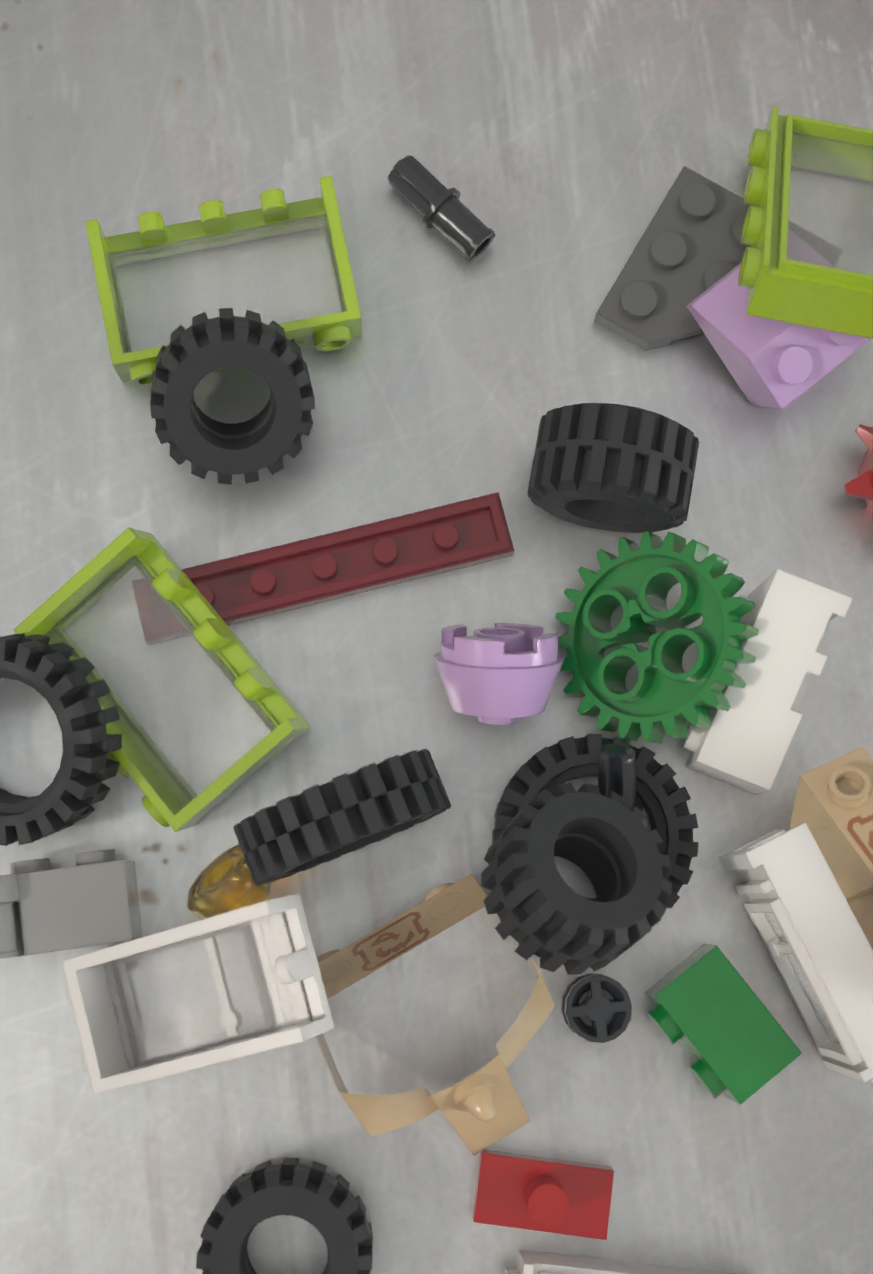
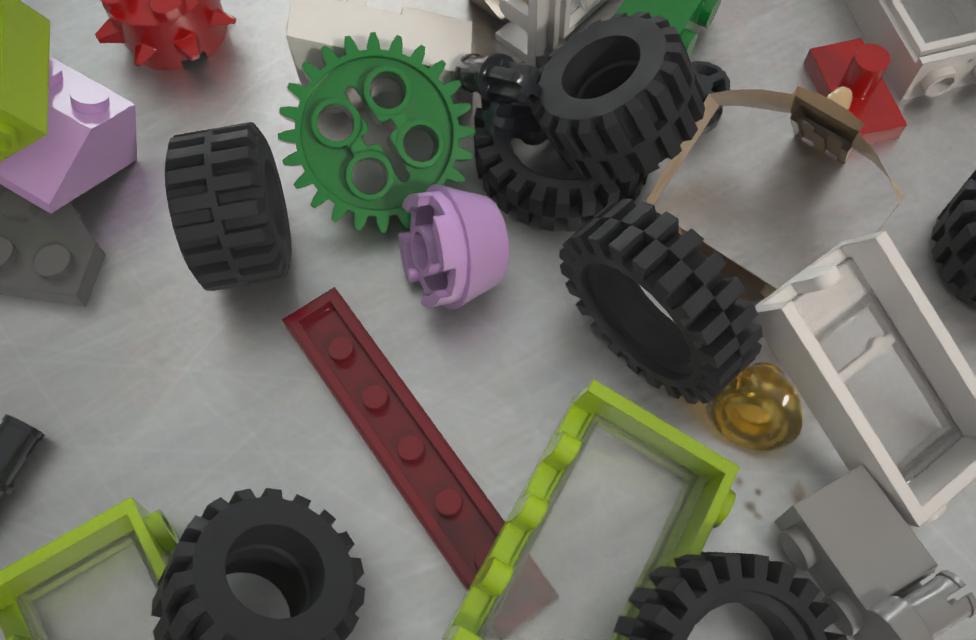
camera: 100 degrees left, 15 degrees down
none -> black axle [455,53,542,103]

